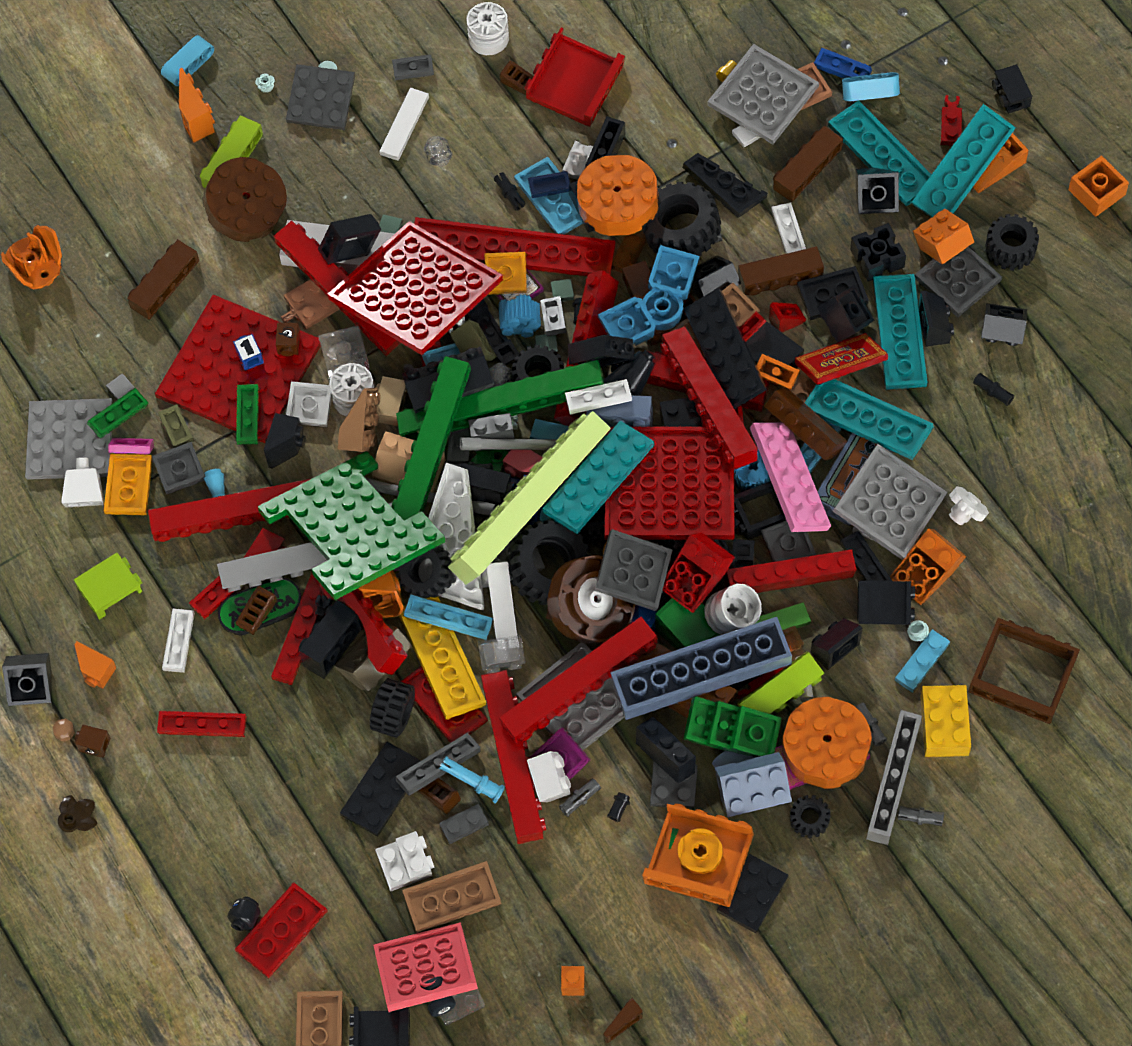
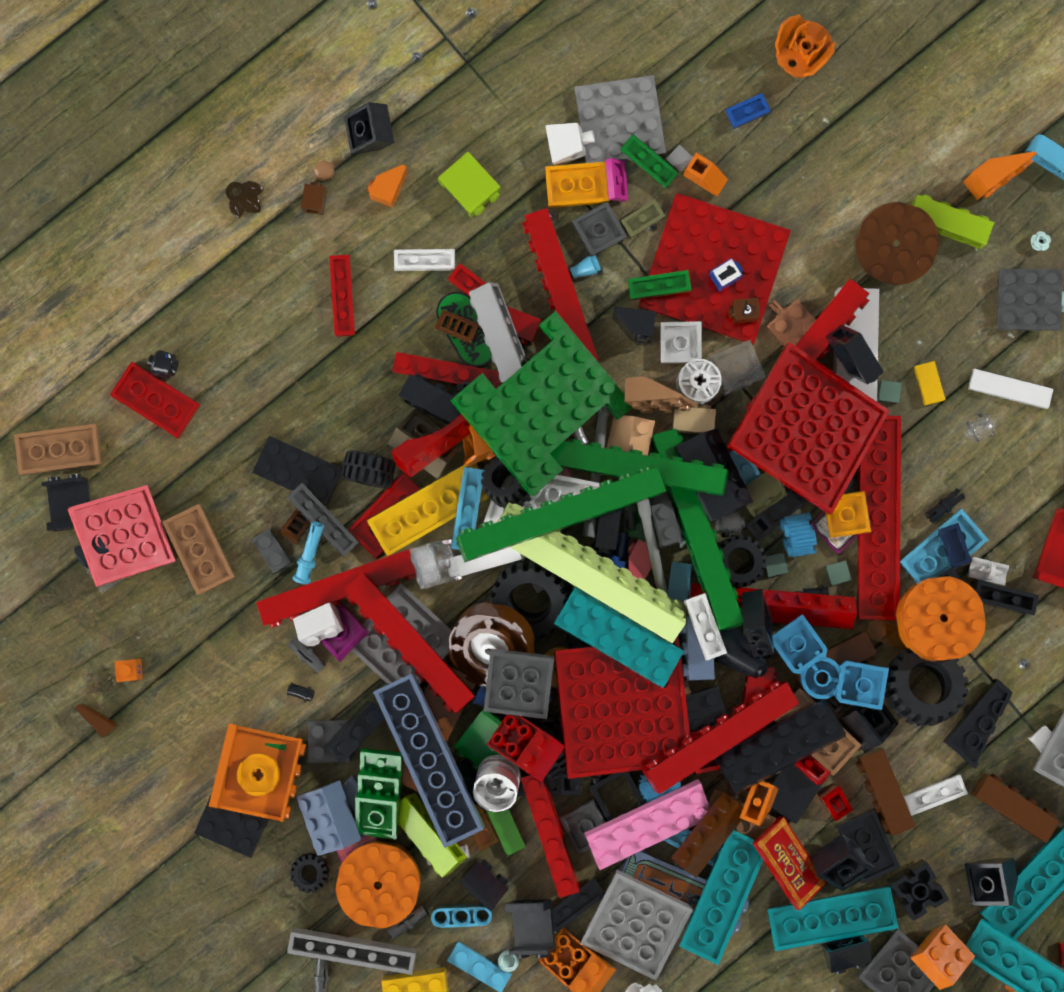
camera: 80 degrees right, 20 degrees up
reddish brown brick [127,239,199,320] -> none
white plate [375,831,434,892] -> none
plate [540,296,567,337] -> none
none -> medium azure beam [431,903,492,928]
none -> green brick [456,466,666,563]
none -> orange slope [683,152,728,197]
none -> blue plate [725,93,771,129]
none -> yellow tile [914,361,945,406]

